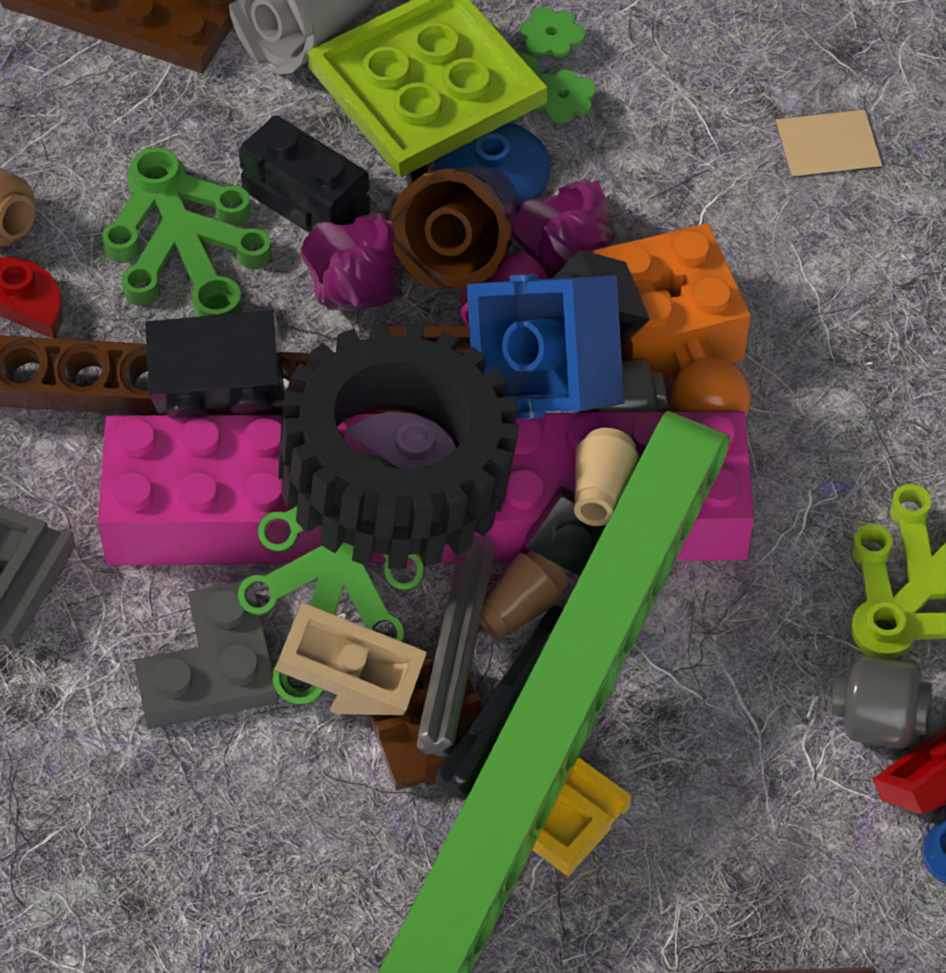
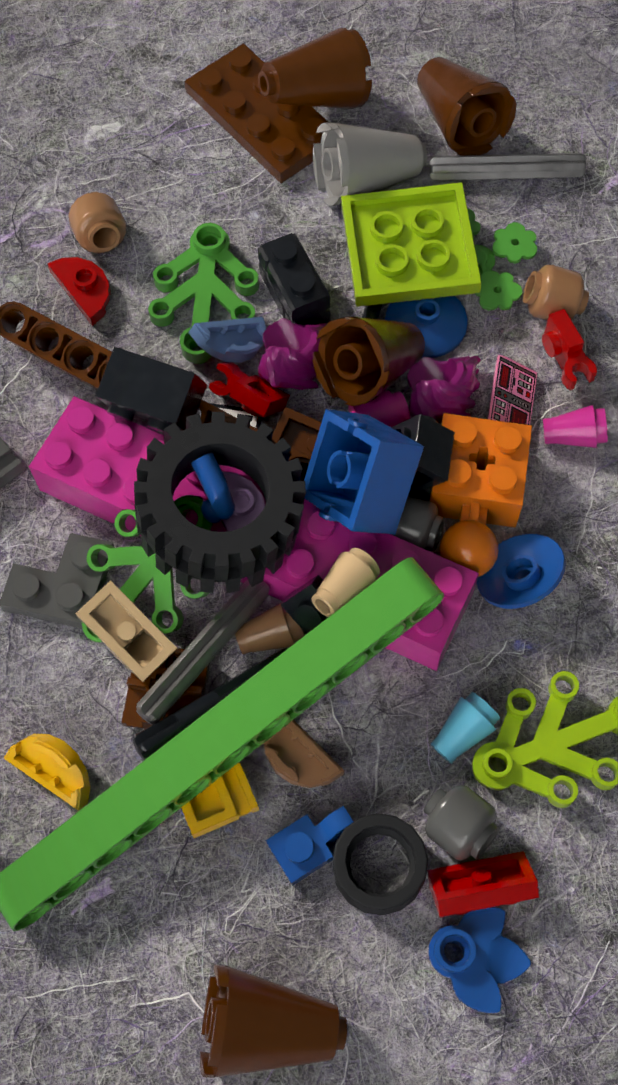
camera: 30 degrees right, 10 degrees up
none -> yellow plate [3,734,91,811]
none -> medium blue plate [189,317,266,363]
none -> blue arm [191,453,235,523]
none -> red plate [209,362,290,417]
none -> medium nougat plate [264,720,344,788]
none -> blue plate [265,806,354,886]
none -> black tyre [333,813,428,915]
none -> medium azure cone [430,692,500,764]
none -> blue dish [476,534,566,609]
none -> slope [487,355,537,425]
none -> medium nougat head [523,265,589,320]
none -> red plate [542,309,597,390]
none -> dark pink cone [543,405,608,448]

